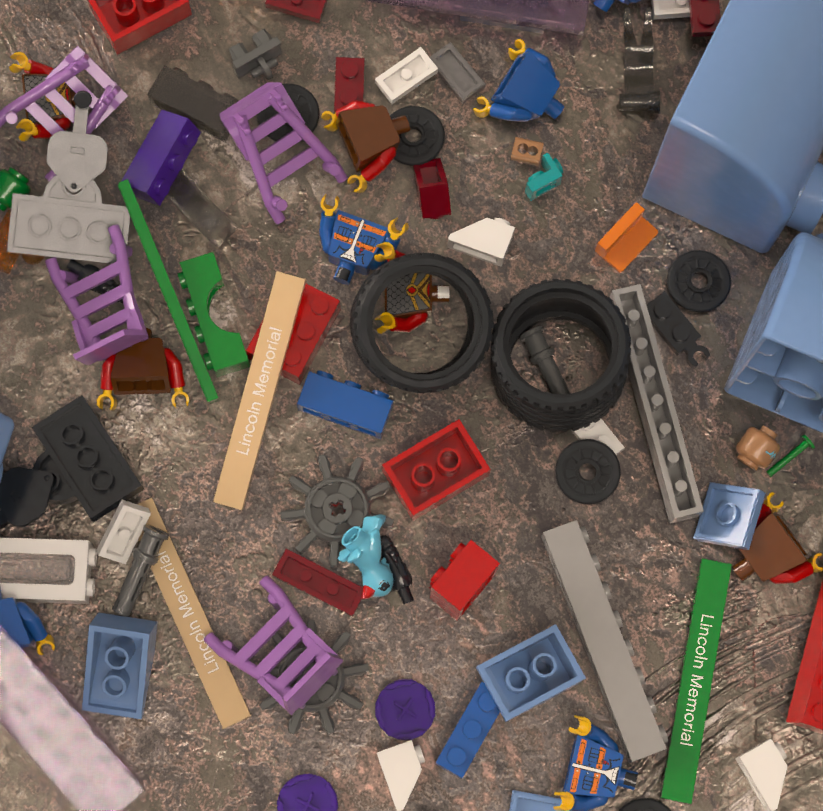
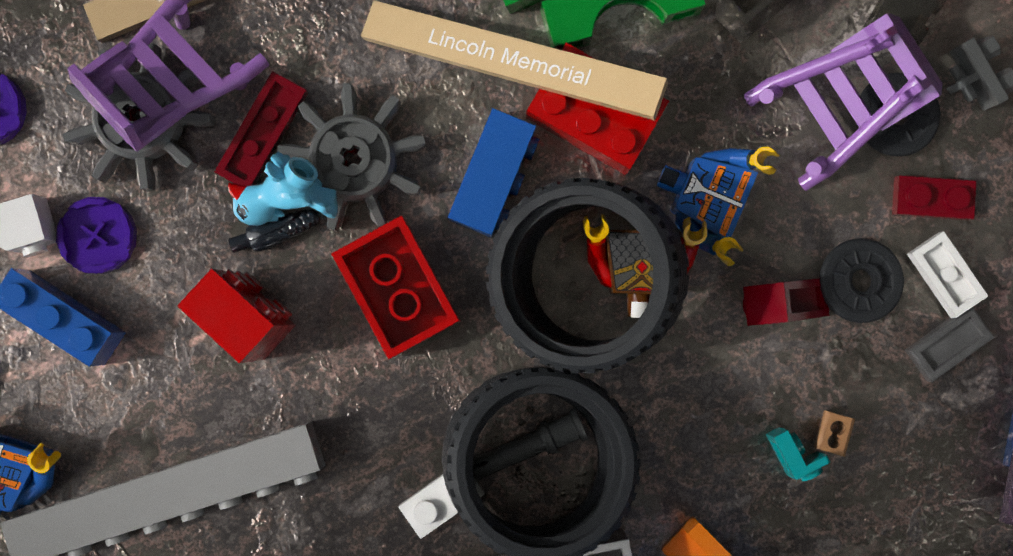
camera: 90 degrees right, 10 degrees up
reddish brown torso [321,100,410,193] -> none
white slope [447,218,515,267] -> none
blue torso [473,39,564,122] -> none
medium blue slope [476,624,586,722] -> none
black wheel [555,439,621,504] -> none

